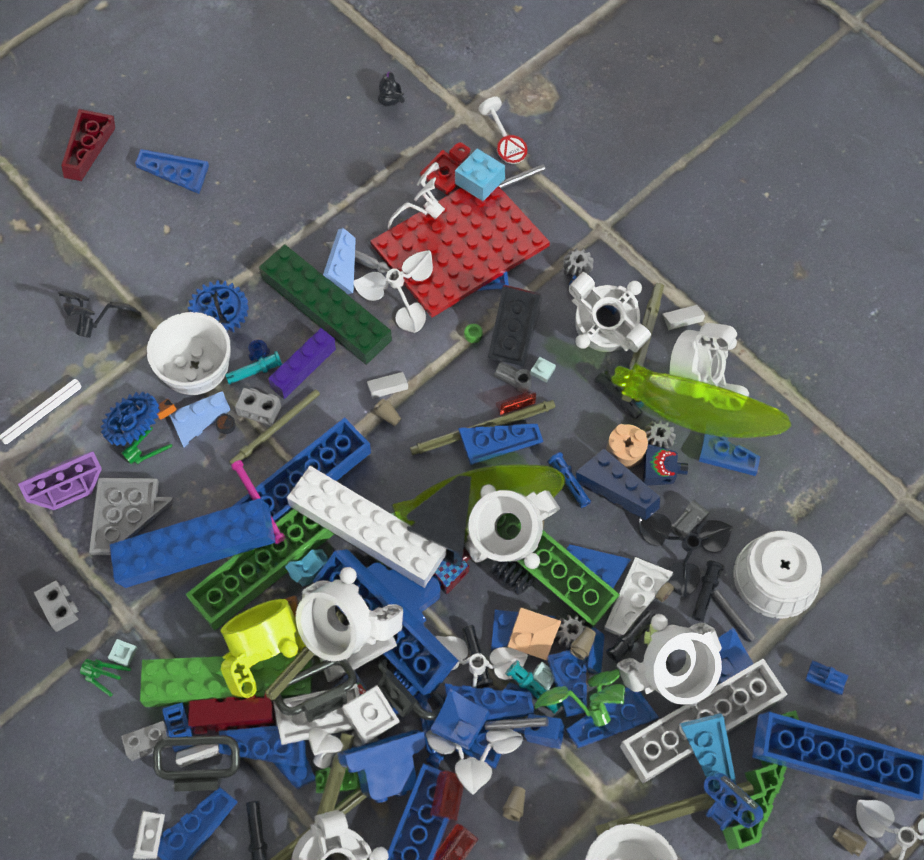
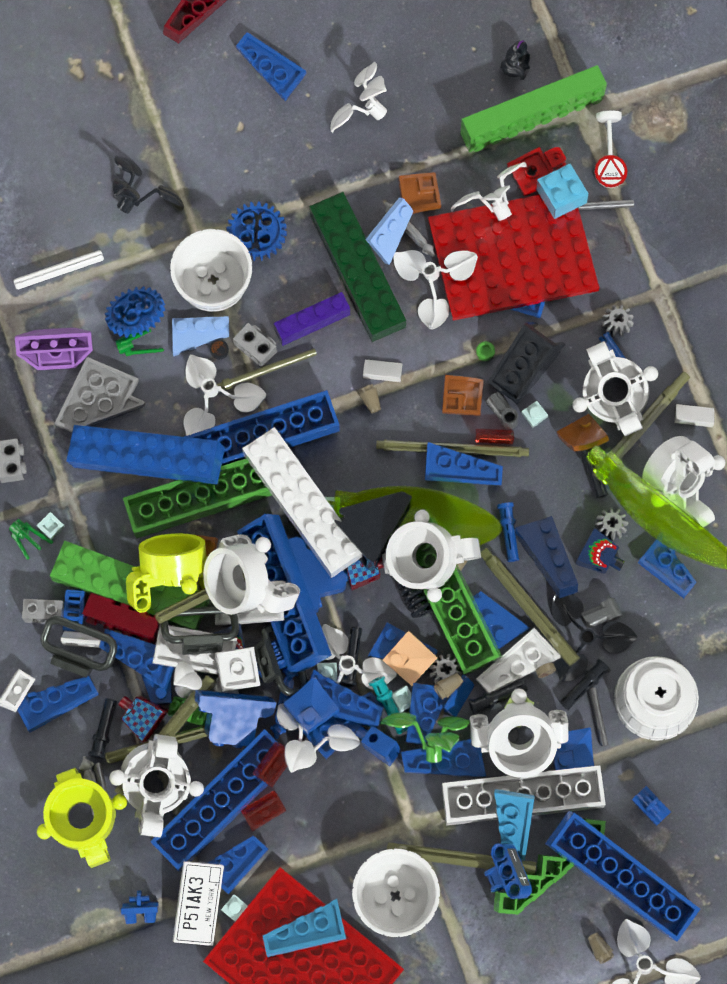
camera: 25 degrees right, 10 degrees up
orange tile [156,399,177,420] -> none
teal pin [225,351,282,385] -> none
dark pink bar [231,460,286,544] -> none
clear blue brick [248,339,270,361] -> none
medium azure brick [285,549,329,587] -> none
flat silver bar [485,717,548,730] -> none
dark tan cone [502,786,526,821] -> none
light nougat brick [606,424,648,469] -> none
none -> torso [118,696,169,742]
none -> white plant [184,355,266,436]
none -> light aqua plate [317,663,337,683]
none -> white plant [330,62,387,133]
none -> dark orange plate [398,172,441,214]
none -> dark orange plate [442,375,484,416]
none -> bright green brick [460,65,607,152]
none -> olive piece [481,548,580,666]
none -> dark orange plate [557,414,609,451]

